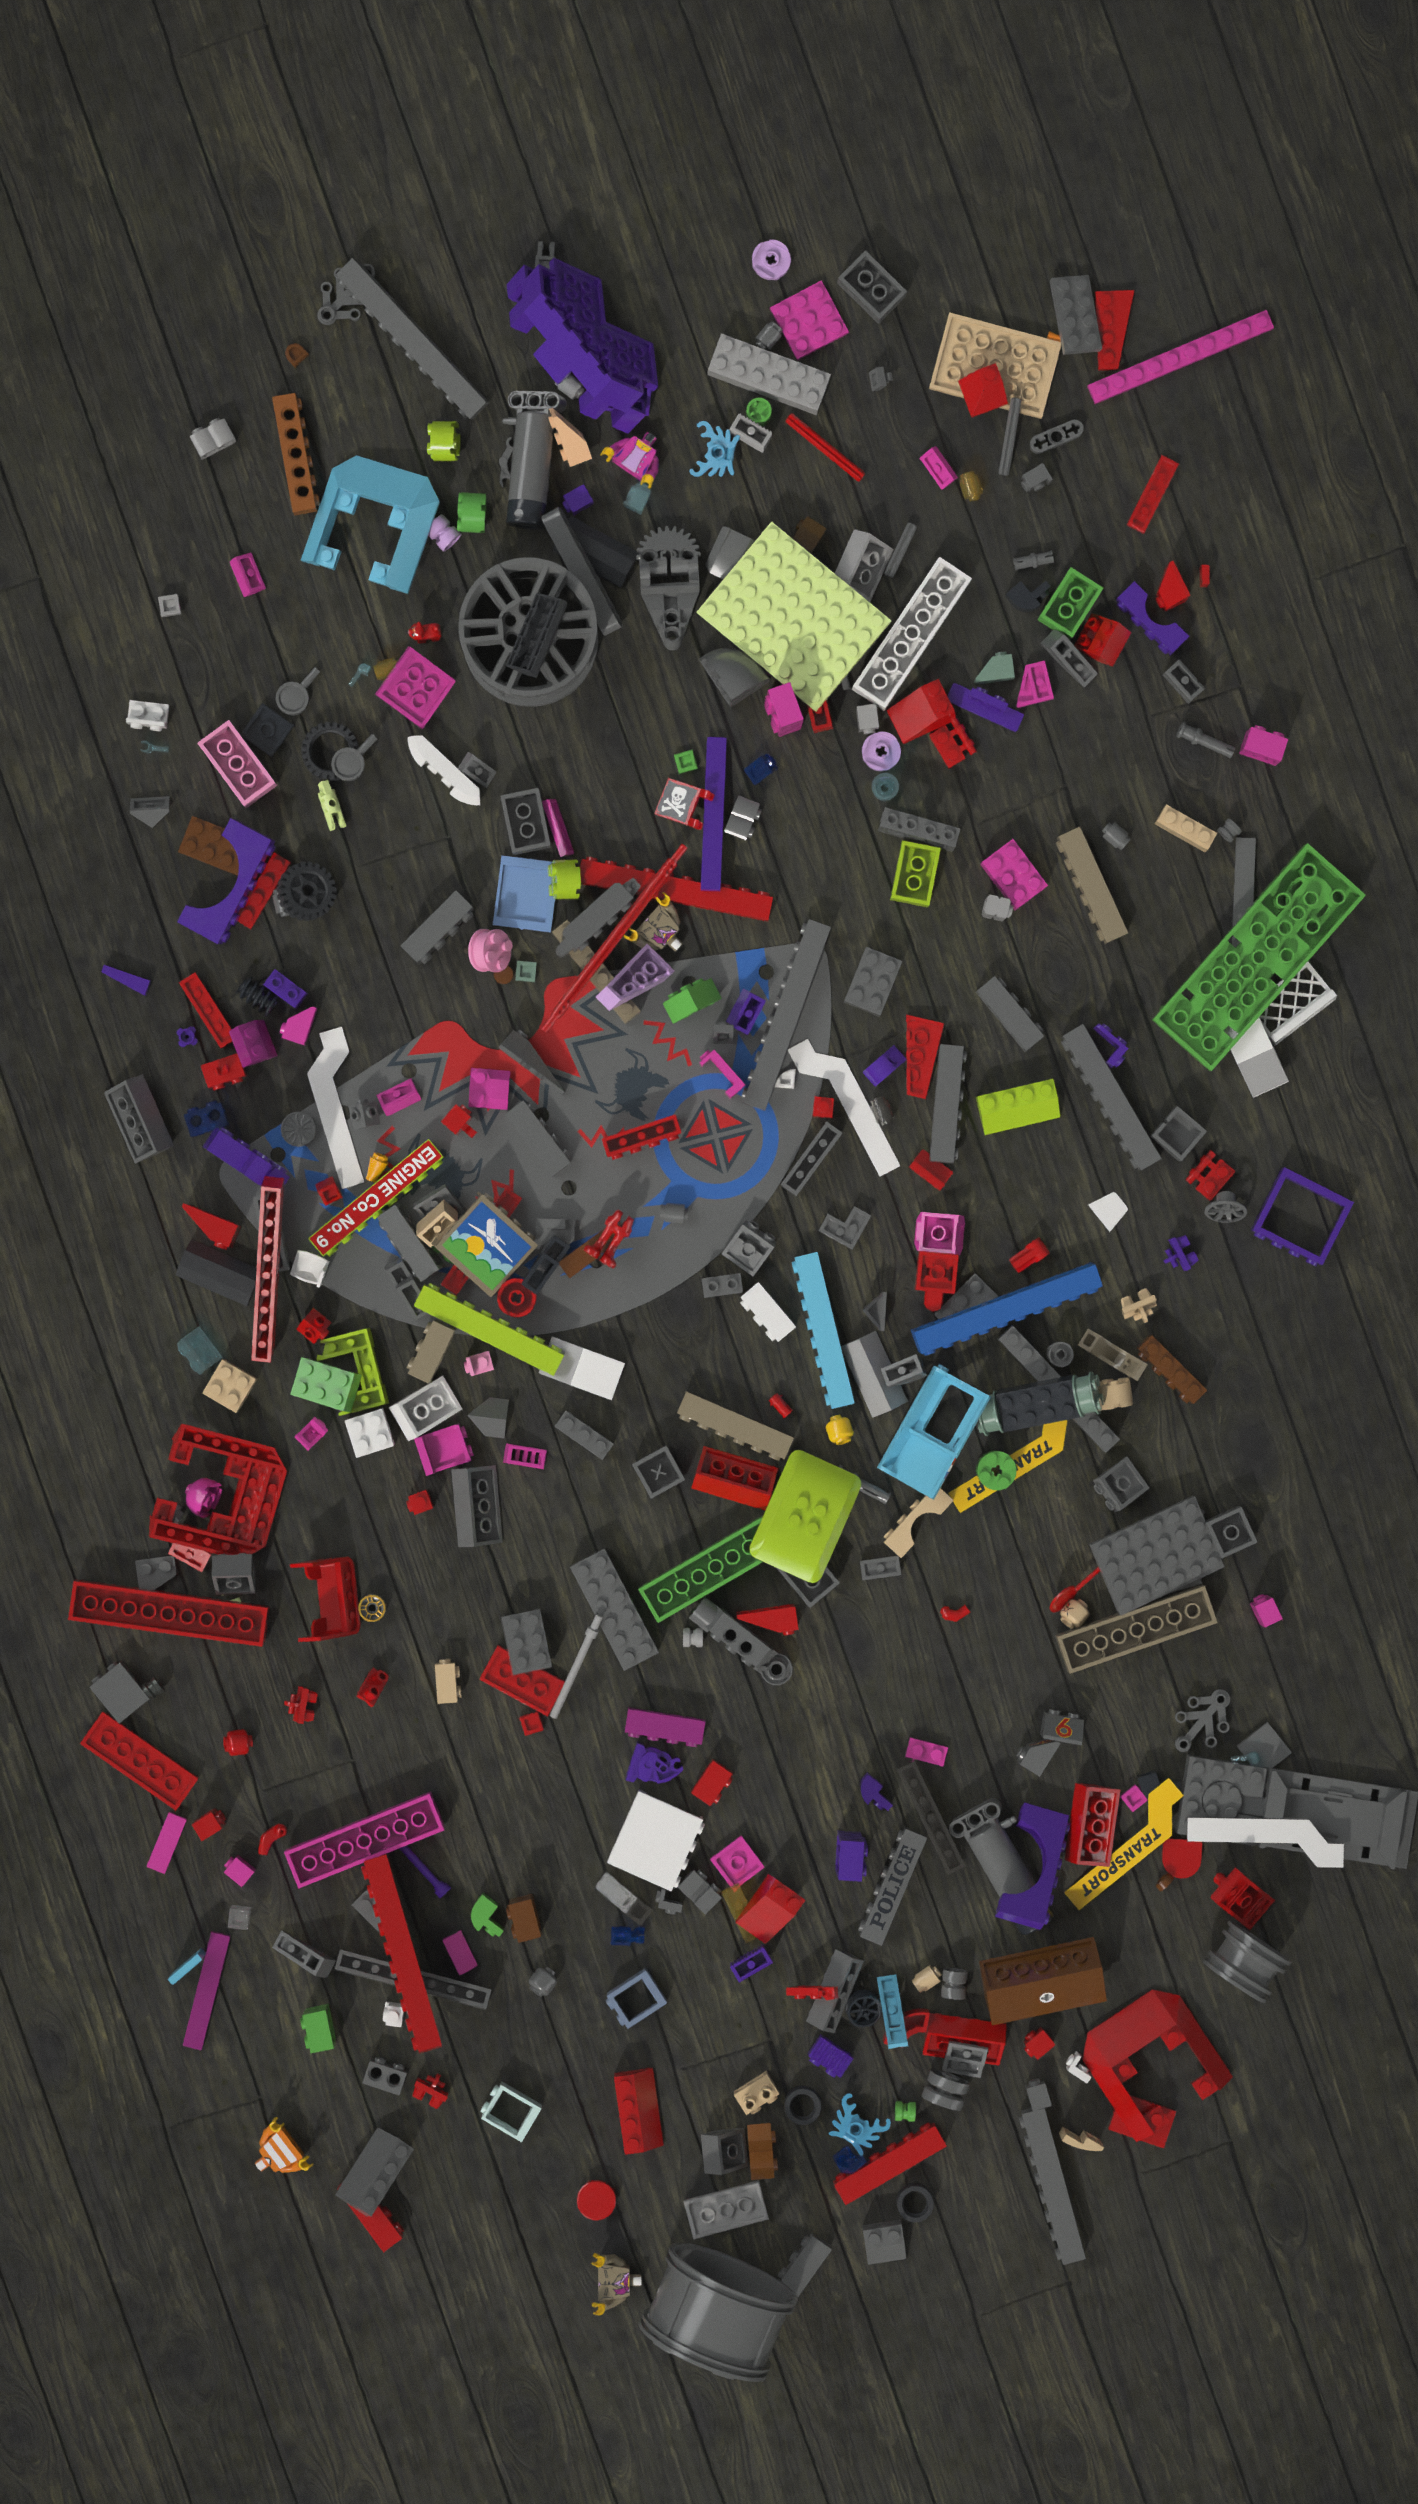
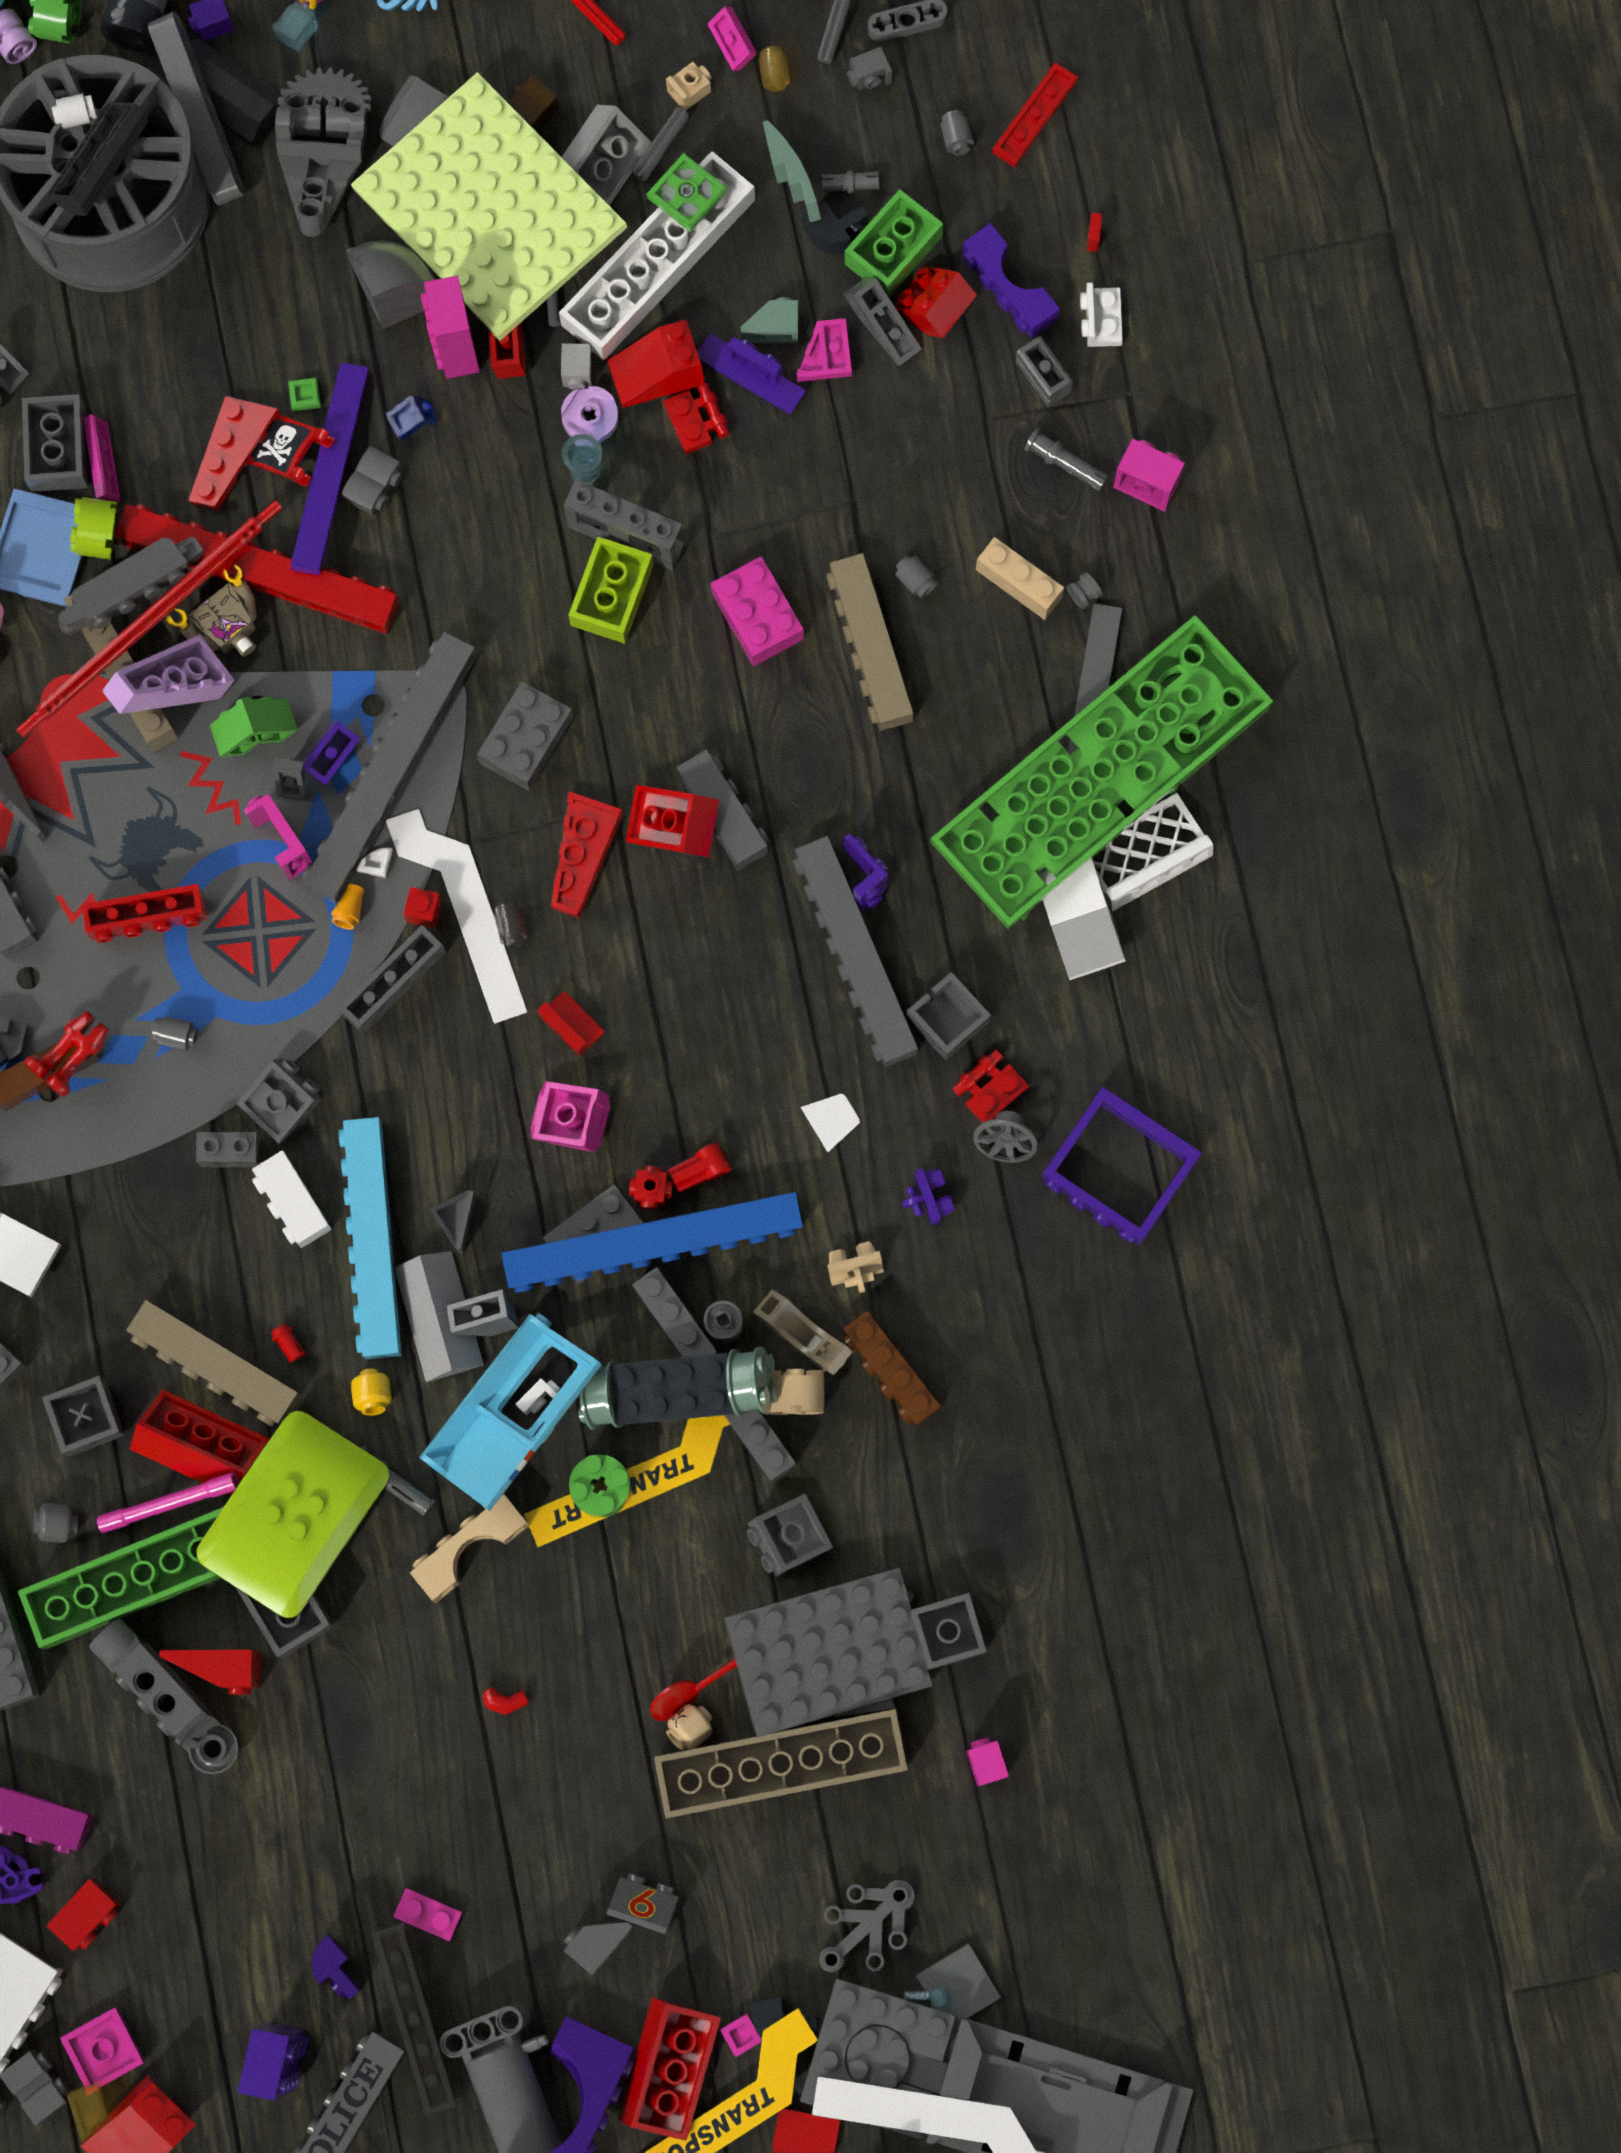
camera: 10 degrees right, 10 degrees down
sand green tile [515,961,537,982] -> none
light grey wheel [683,1628,703,1647] -> none
dark grey plate [818,1206,871,1250] -> none
dark grey plate [860,1555,901,1580] -> none
dark purple brick [863,1045,907,1087] -> none
red brick [915,1251,959,1311] -> none
dark grey brick [929,1044,967,1164] -> none
lime slope [976,1079,1060,1135] -> none
light grey brick [982,895,1013,921] -> none
red slope [1156,561,1190,612] -> none
none -> dark grey head [33,1502,78,1543]
none -> white brick [52,94,97,129]
none -> dark pink piece [97,1472,240,1533]
none -> wing [189,396,281,511]
none -> light orange cone [331,884,365,930]
none -> white bracket [516,1379,560,1415]
none -> red slope [625,785,719,858]
none -> red brick [629,1166,673,1210]
none -> bright green piece [646,153,727,232]
none -> tan brick [666,62,711,111]
none -> sand green slope [763,121,821,222]
none -> dark grey brick [940,110,974,156]
none -> white bracket [1080,283,1122,347]

